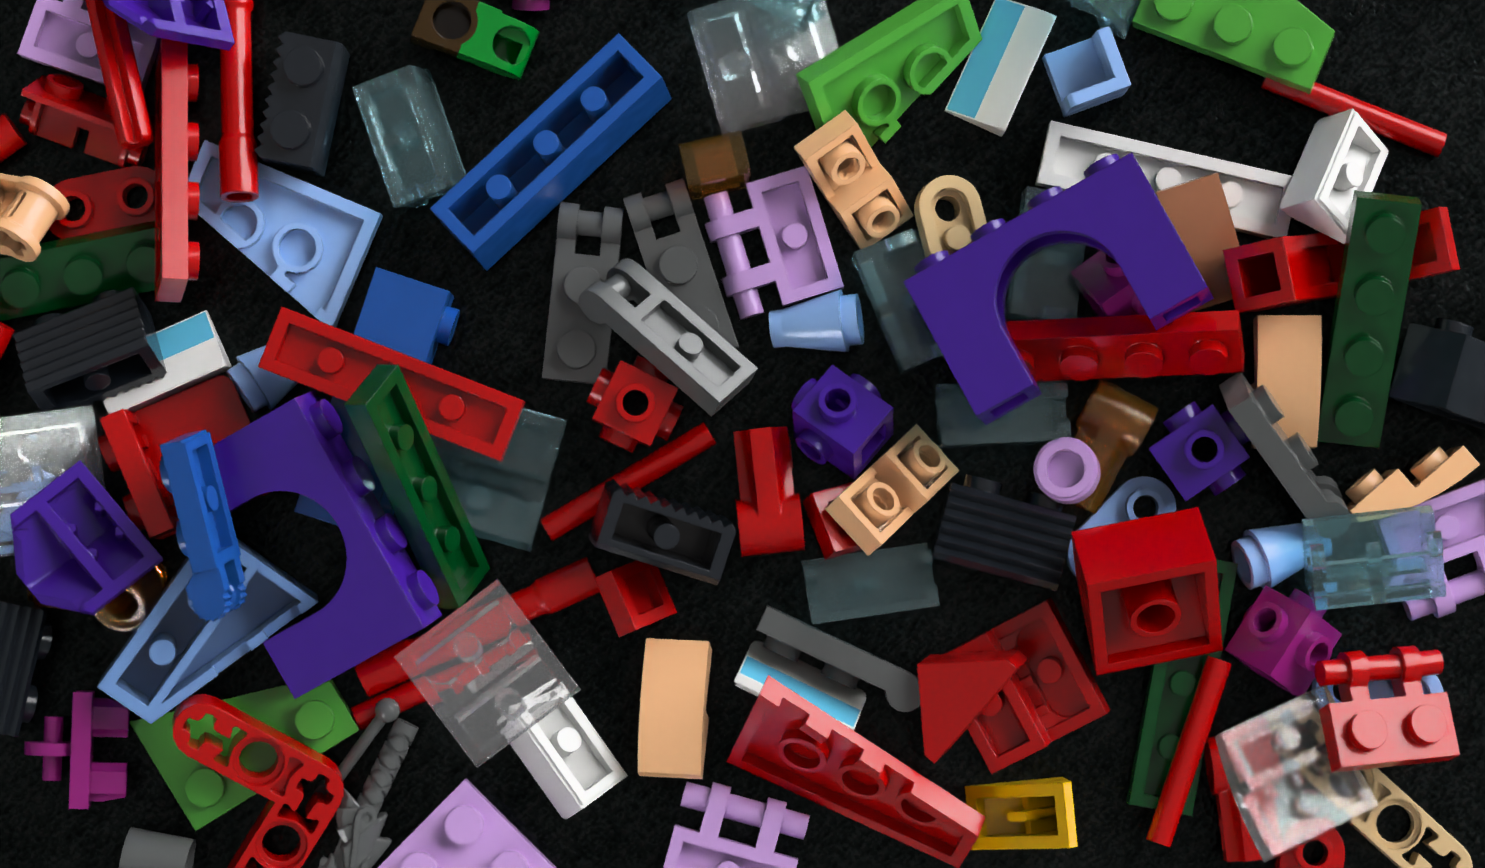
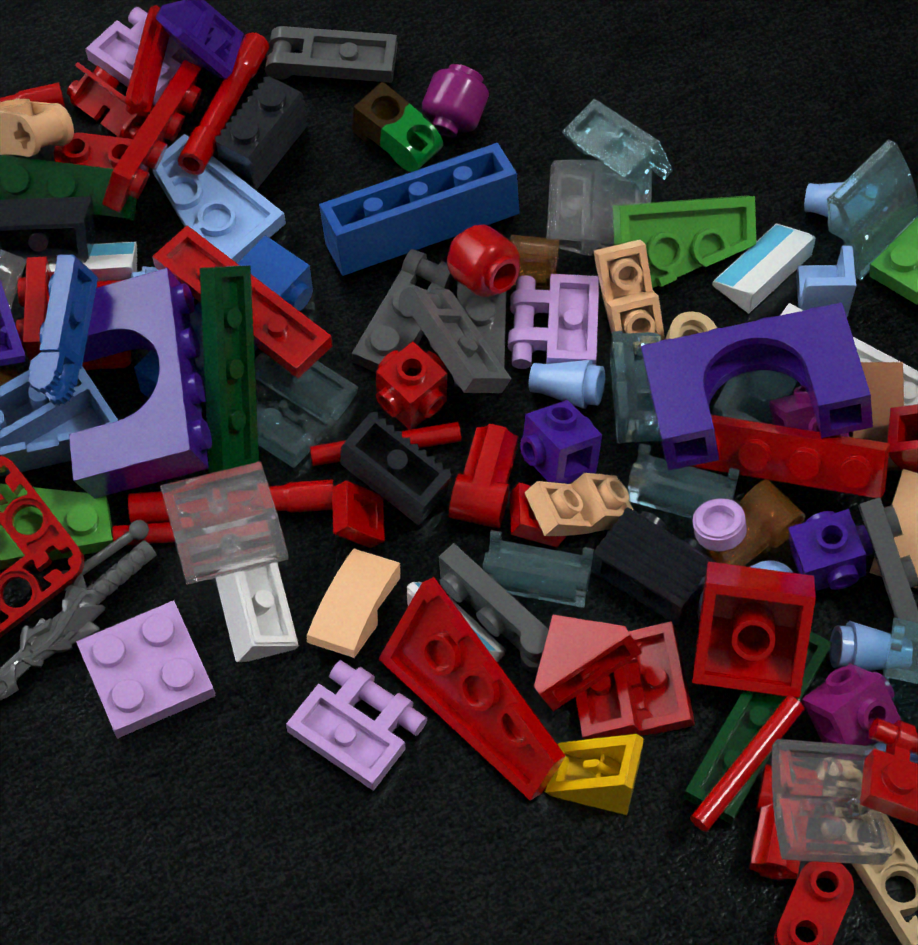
camera: 25 degrees right, 25 degrees down
clear light blue hinge [352,65,466,208] -> none
none -> red head [447,224,520,298]

